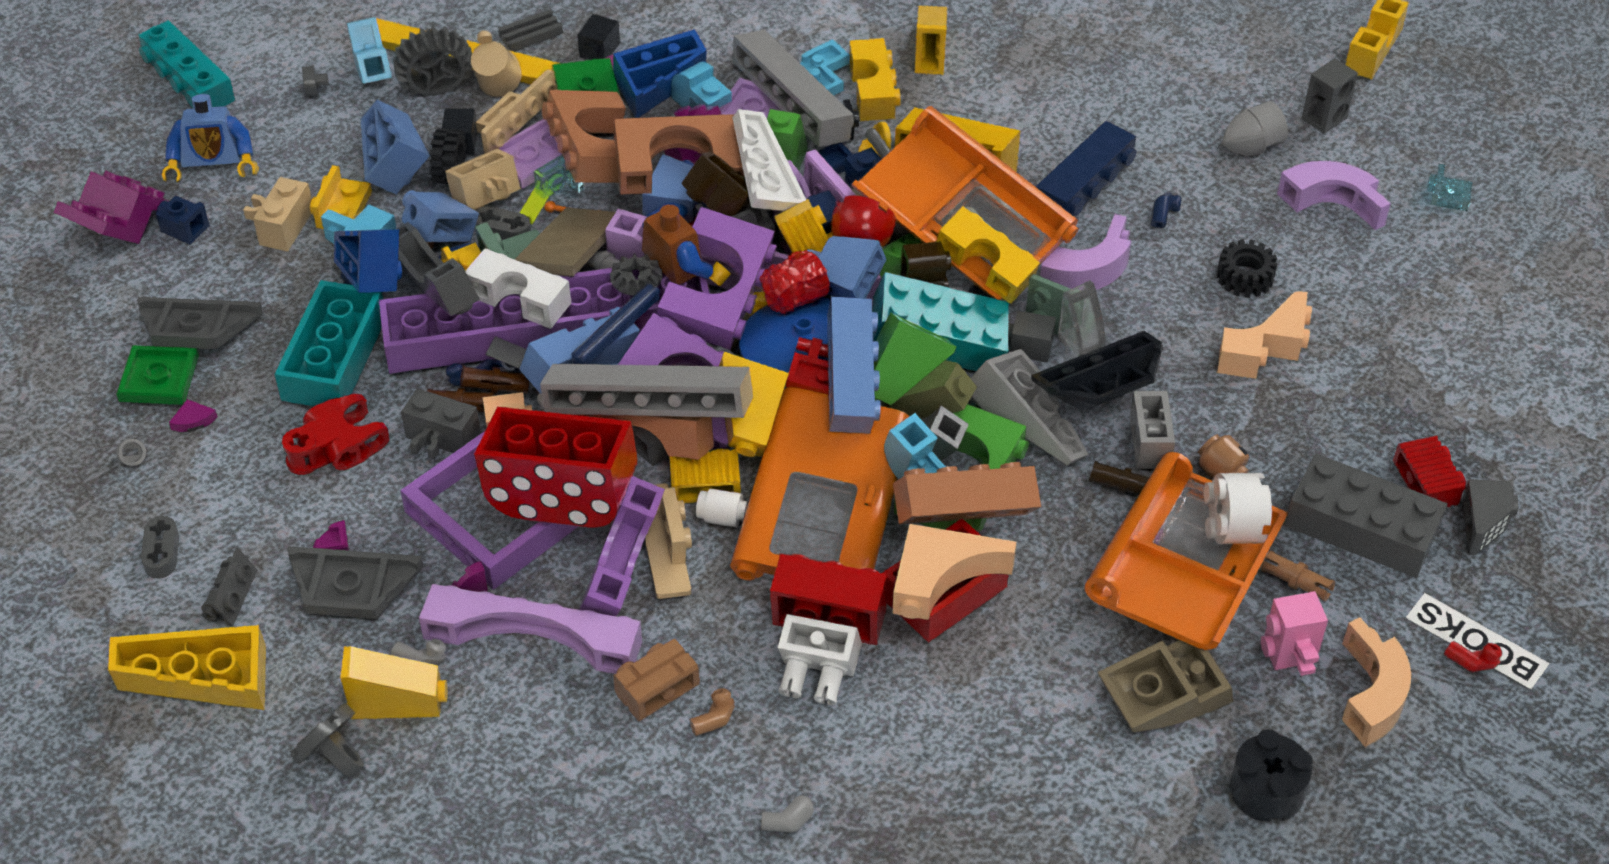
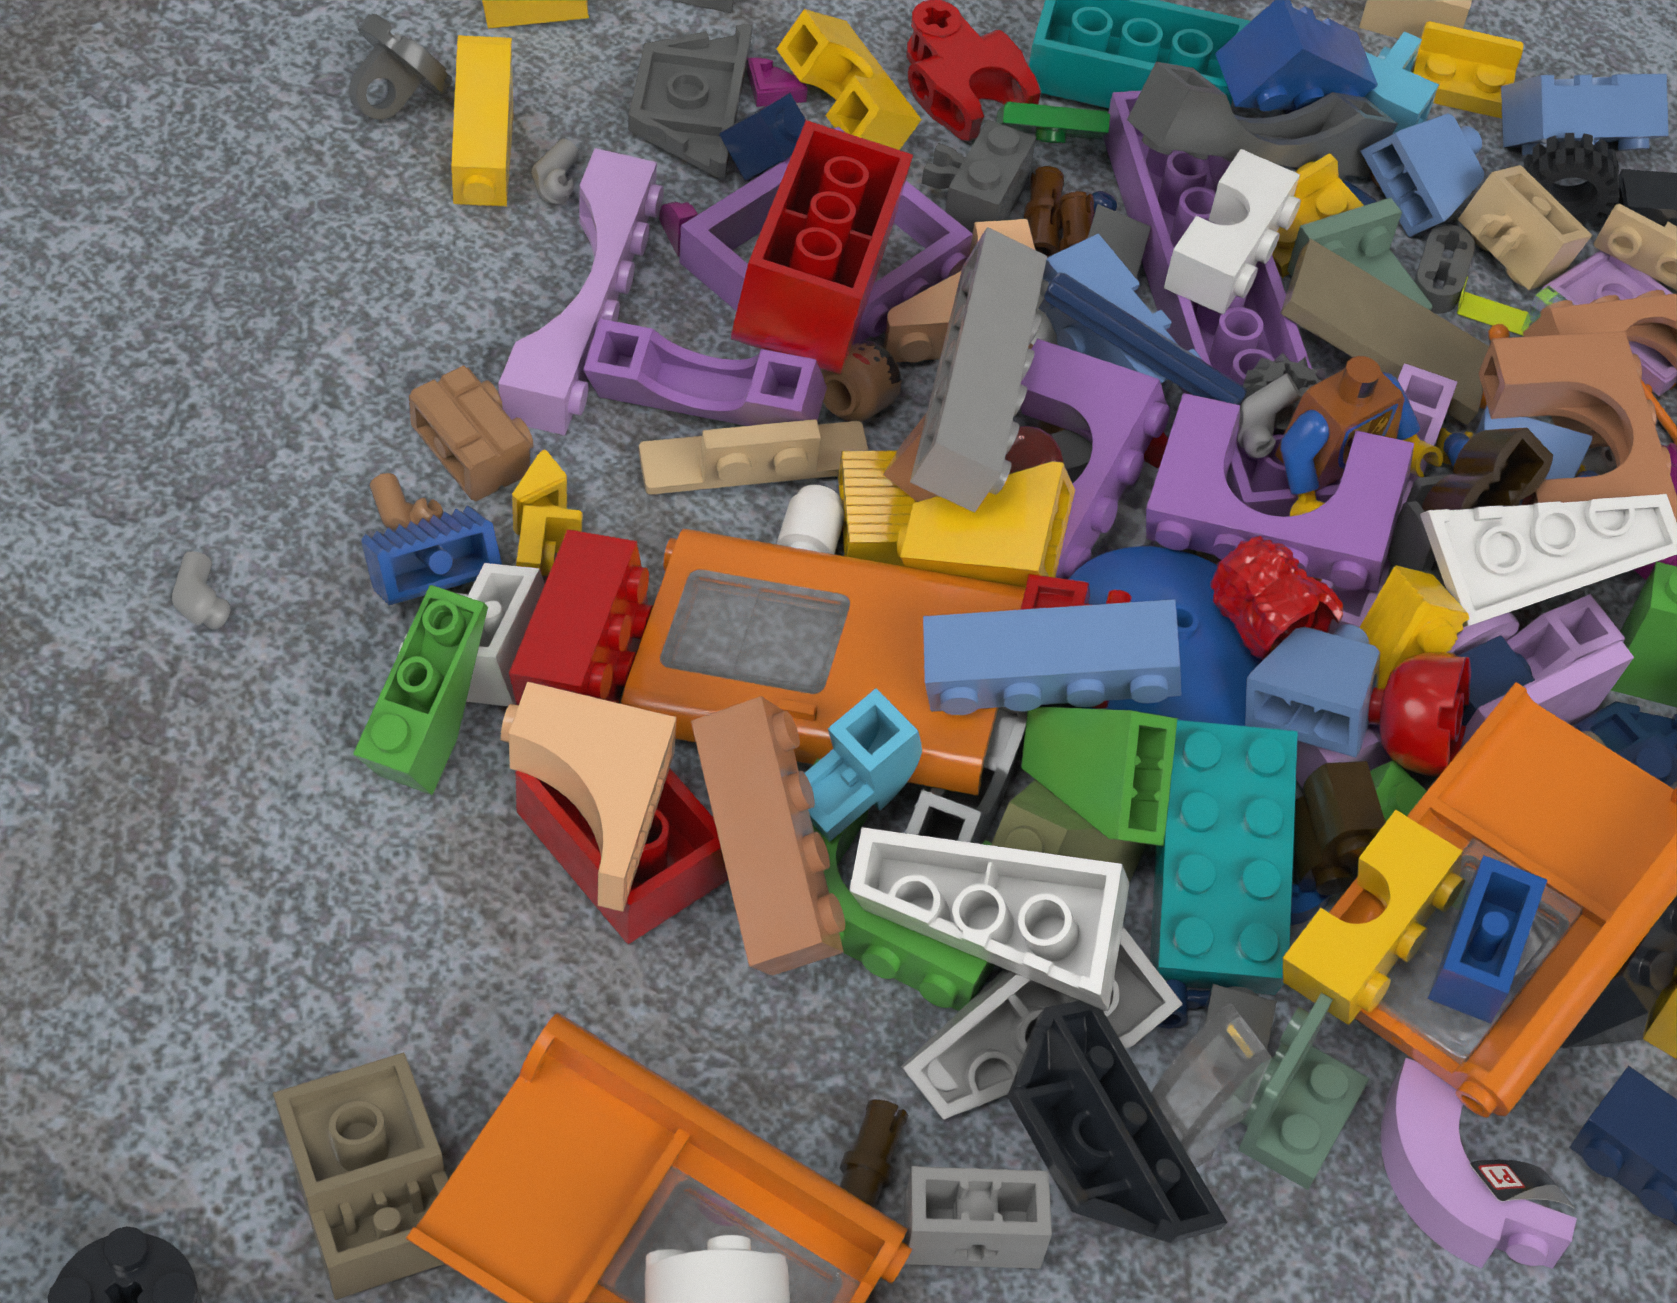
camera: 85 degrees right, 5 degrees up
none -> bright green slope [353,585,488,795]
none -> blue brick [361,505,502,606]
none -> yellow slope [512,449,567,535]
none -> yellow bracket [516,505,583,576]
none -> dark blue brick [719,93,806,180]
none -> yellow arch [776,9,922,150]
none -> white wedge [849,827,1129,1012]
none -> green plate [996,102,1110,143]
none -> light grey arm [1237,373,1302,458]
none -> blue brick [1427,855,1547,1024]
none -> sticker [1470,1159,1575,1208]

